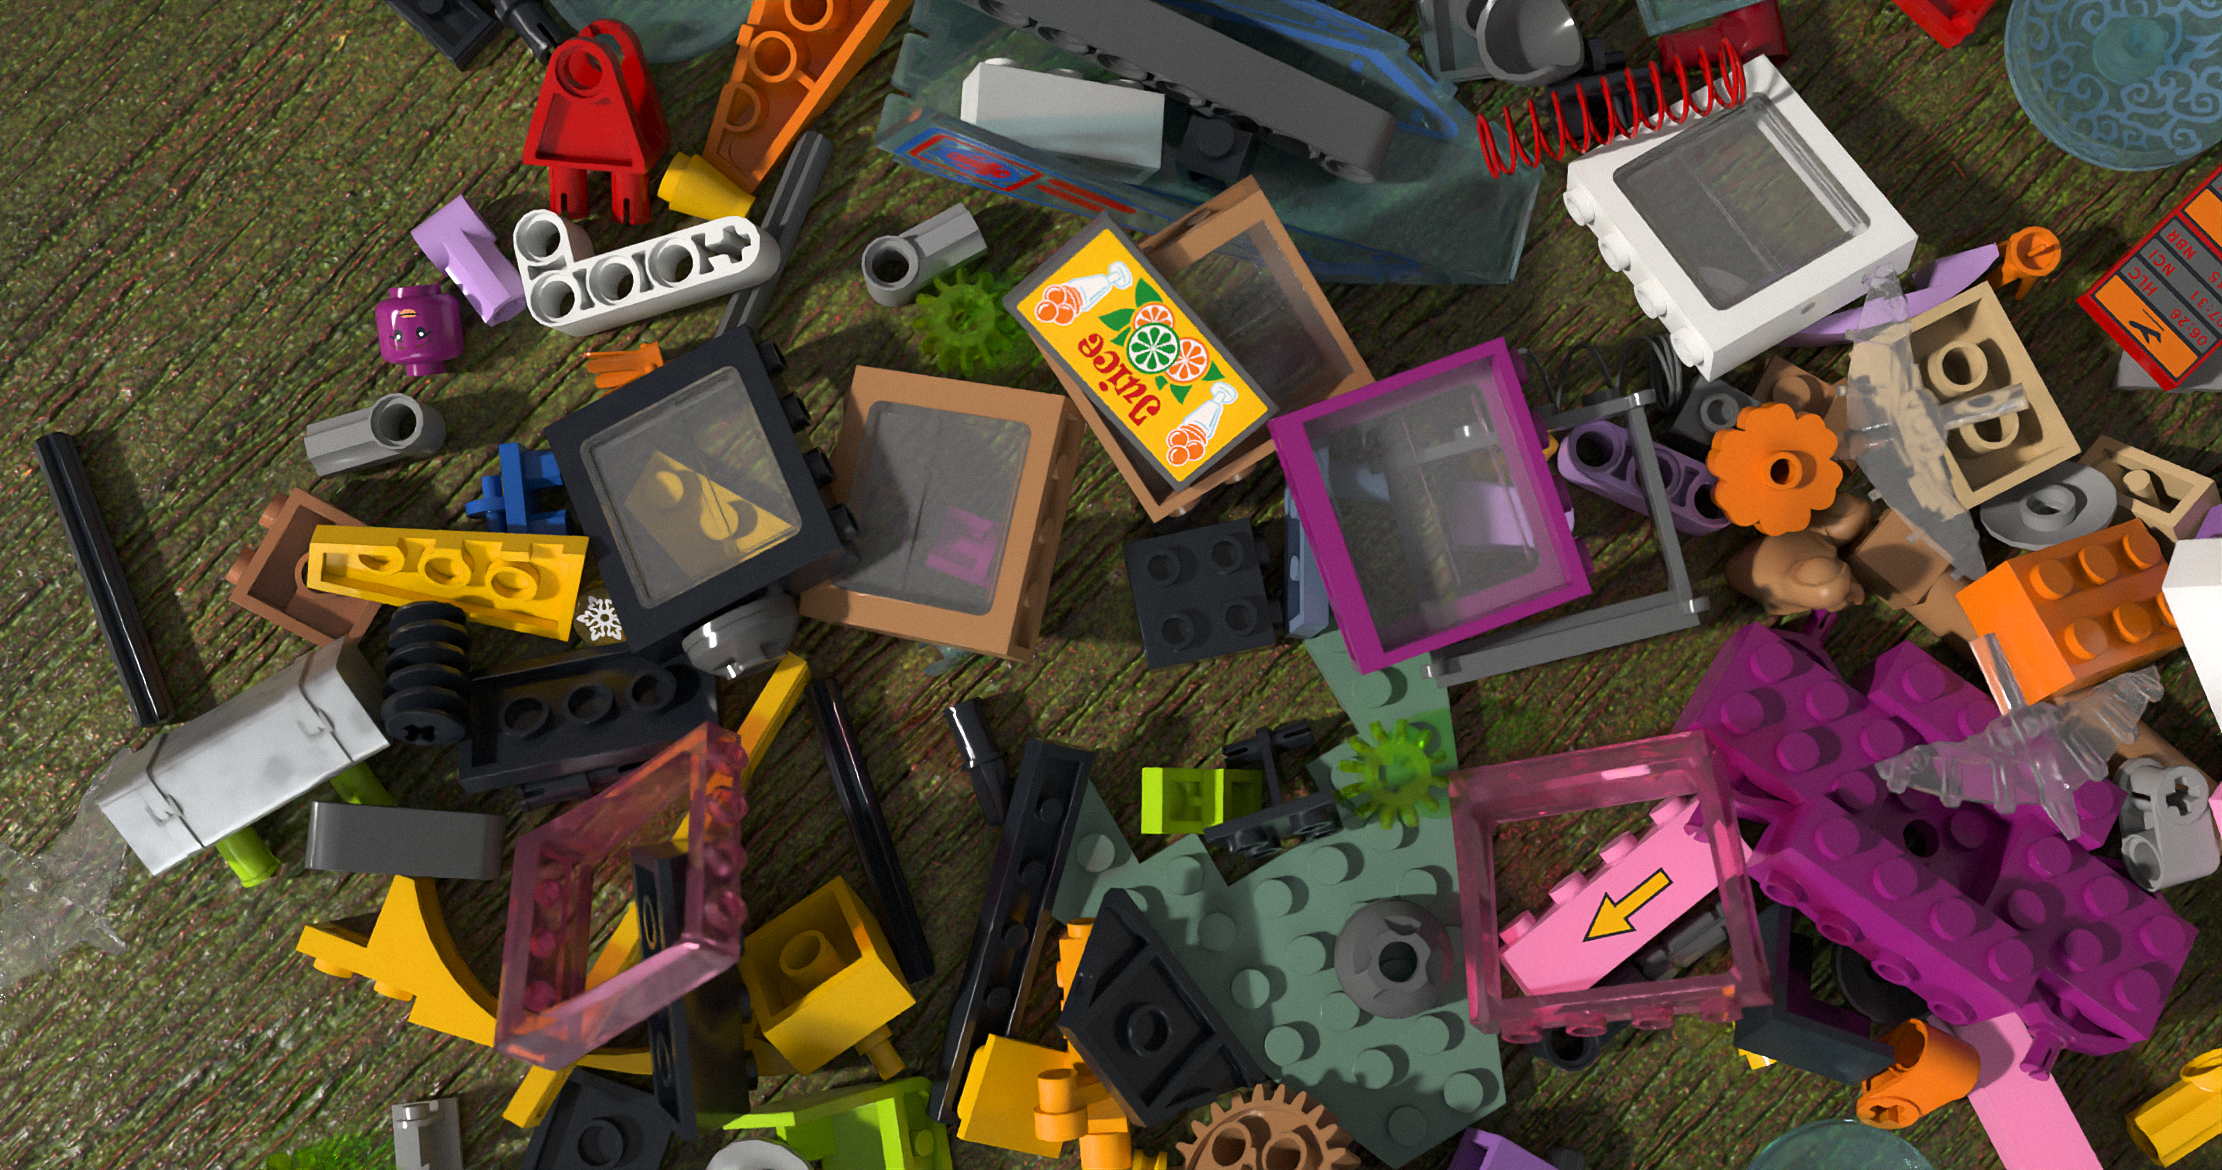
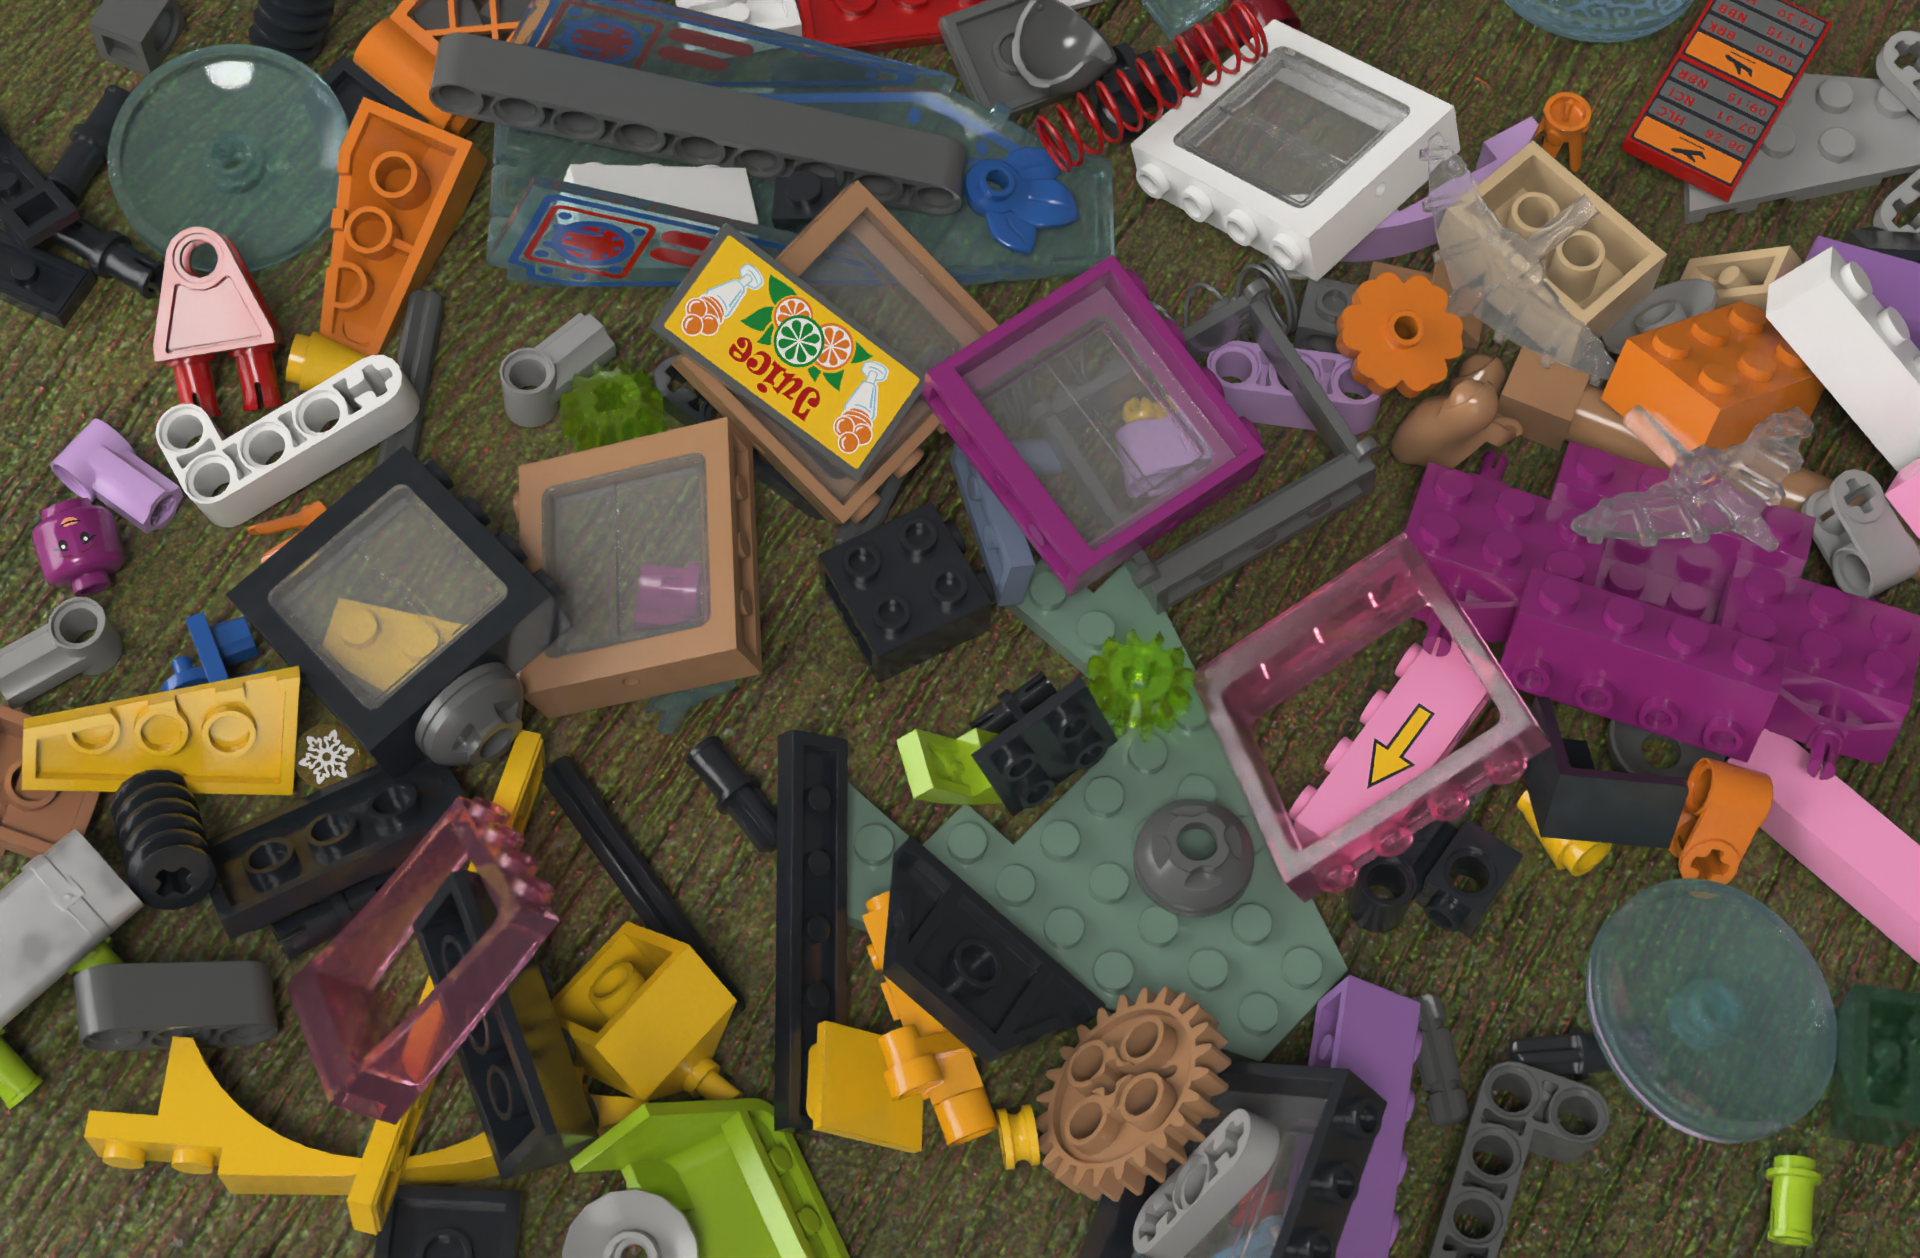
camera: 20 degrees left, 20 degrees down
none -> blue plate [963,147,1080,255]
none -> black brick [1415,819,1523,939]

